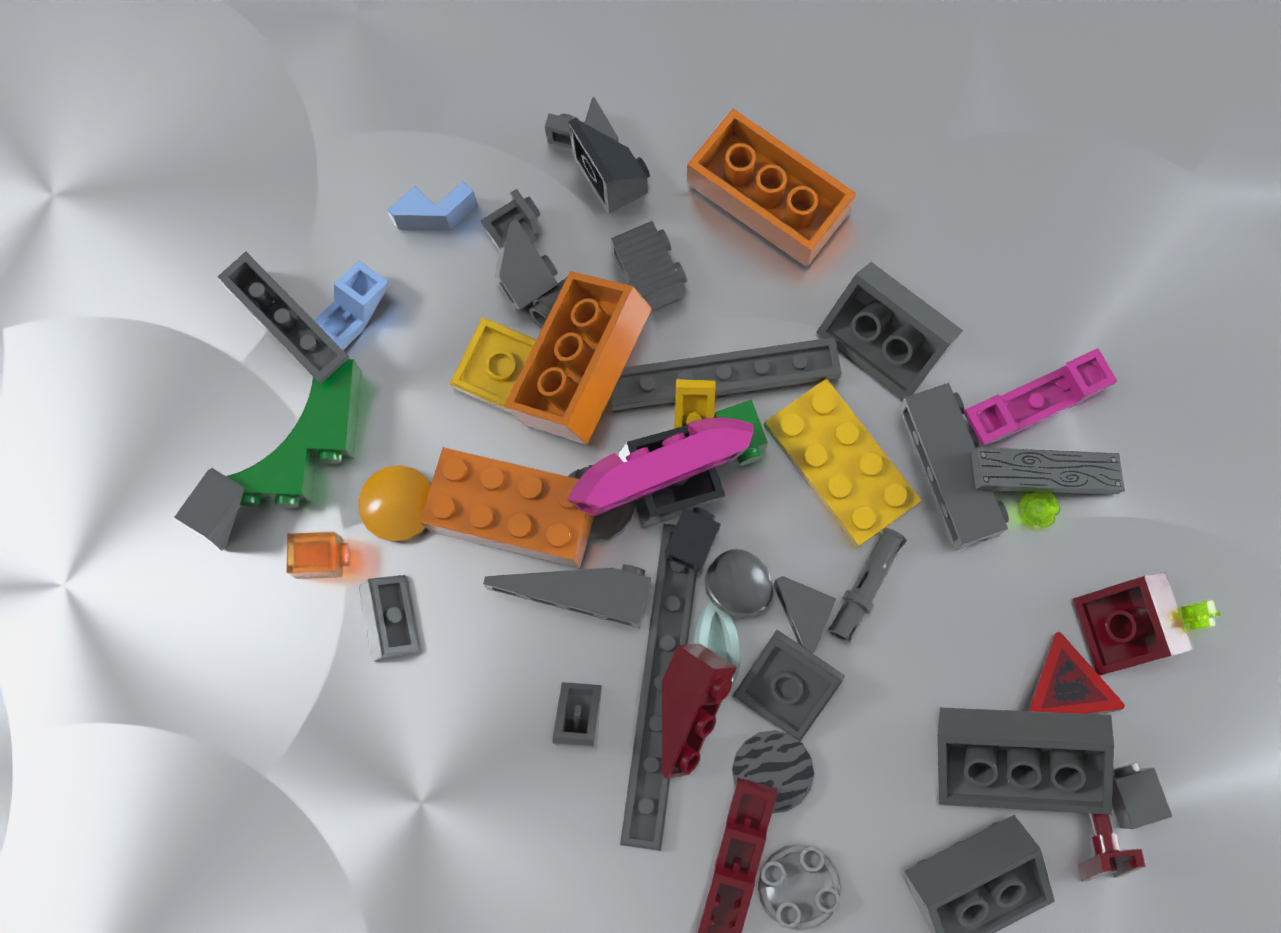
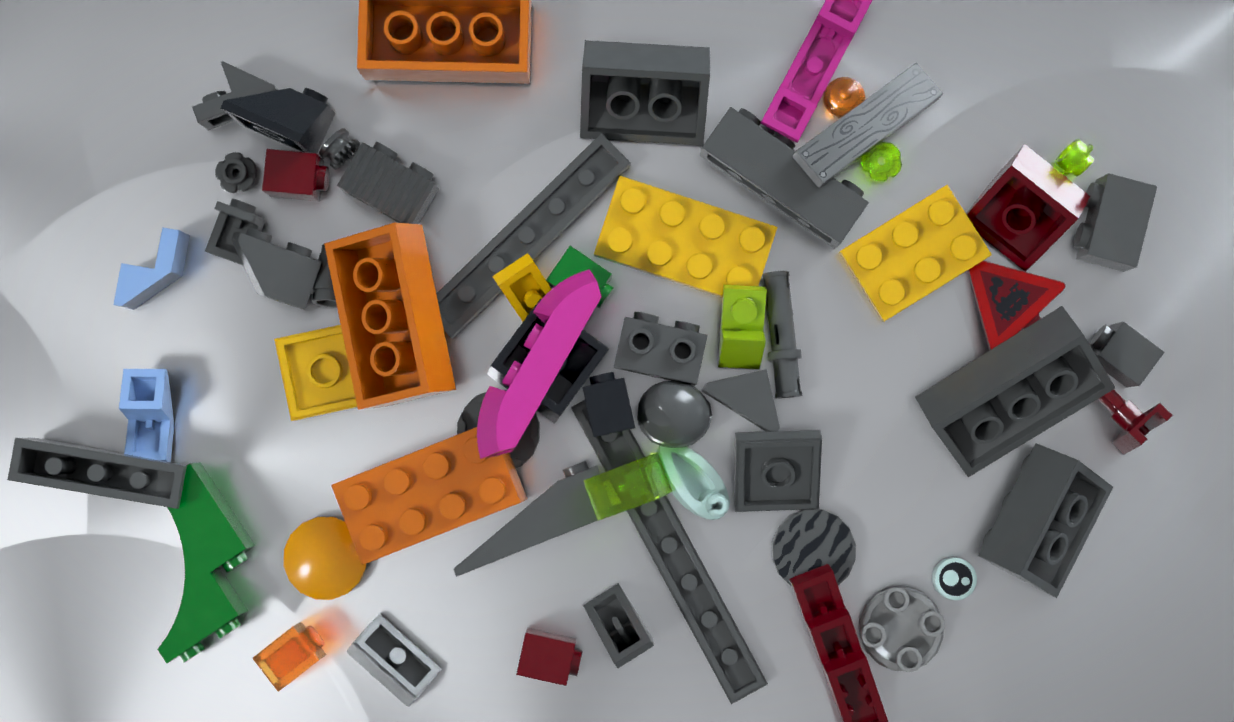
camera: 45 degrees left, 10 degrees up
dark grey slope [174,468,245,551] -> none
dark red slope [662,644,737,779] -> none
none -> dark grey plate [215,152,257,193]
none -> dark red brick [262,149,329,202]
none -> dark grey bush [319,128,360,170]
none -> dark red brick [516,628,583,686]
none -> clear neon green slope [583,452,672,521]
none -> dark grey brick [614,312,708,386]
none -> lime slope [718,284,767,369]
none -> clear orange plate [823,77,866,119]
none -> yellow plate [839,185,992,322]
none -> tile [932,557,977,600]
none -> dark grey brick [1074,173,1157,272]

